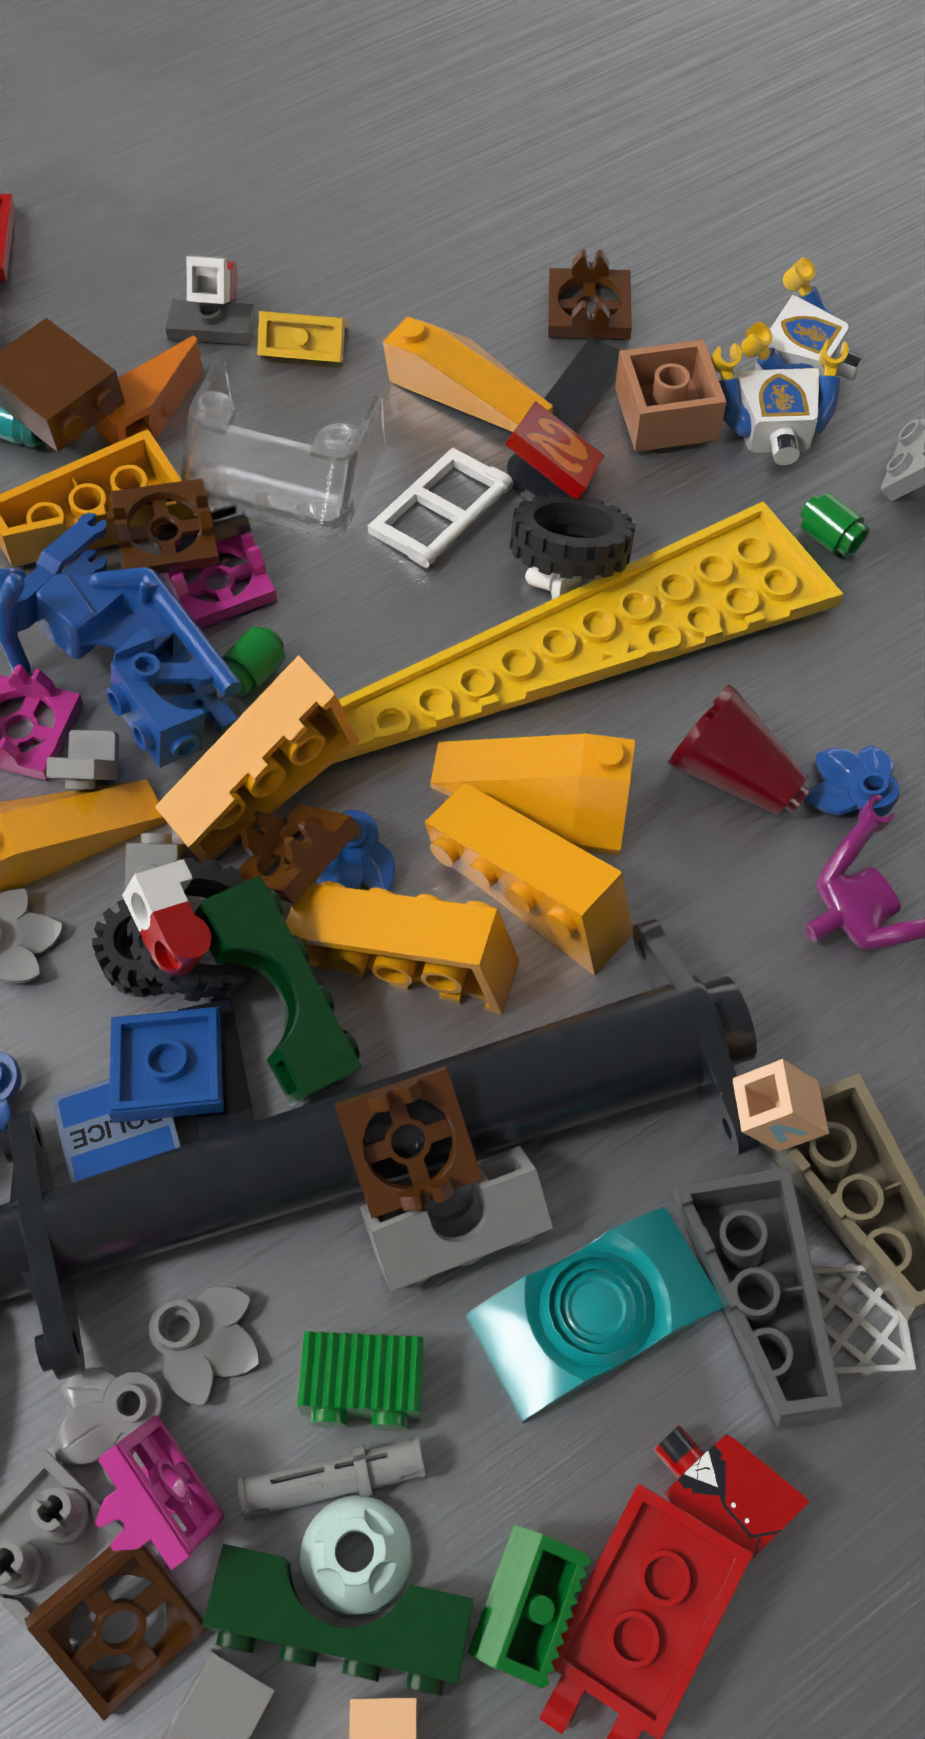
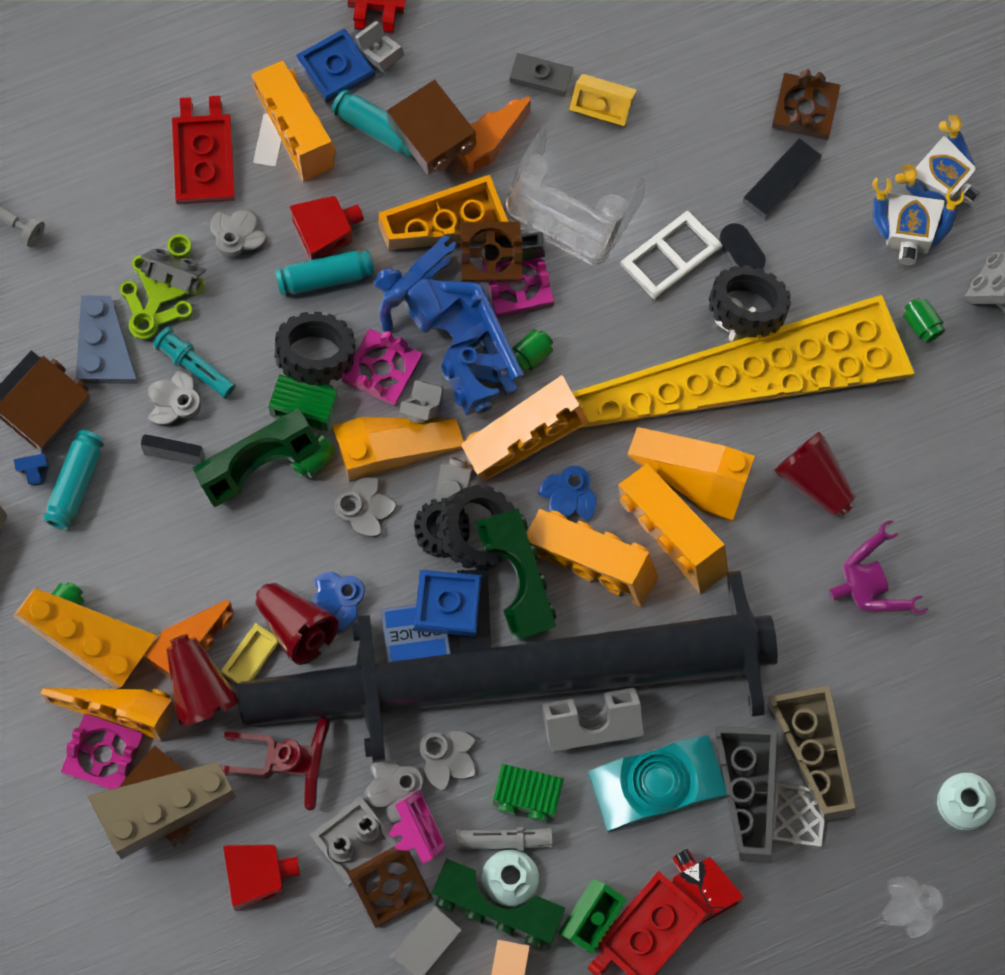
camera: 10 degrees right, 10 degrees up
leg [122,859,212,976] -> none
white leg [186,256,238,304] -> none
reddish brown piece [238,804,360,904] -> none
reddish brown piece [334,1066,483,1219] -> none
light orange wedge [383,316,553,432] -> none
red tile [505,401,605,500] -> none
nougat brick [615,339,726,452] -> none
light nougat brick [733,1059,829,1152] -> none
blue plate [804,745,899,817] -> none

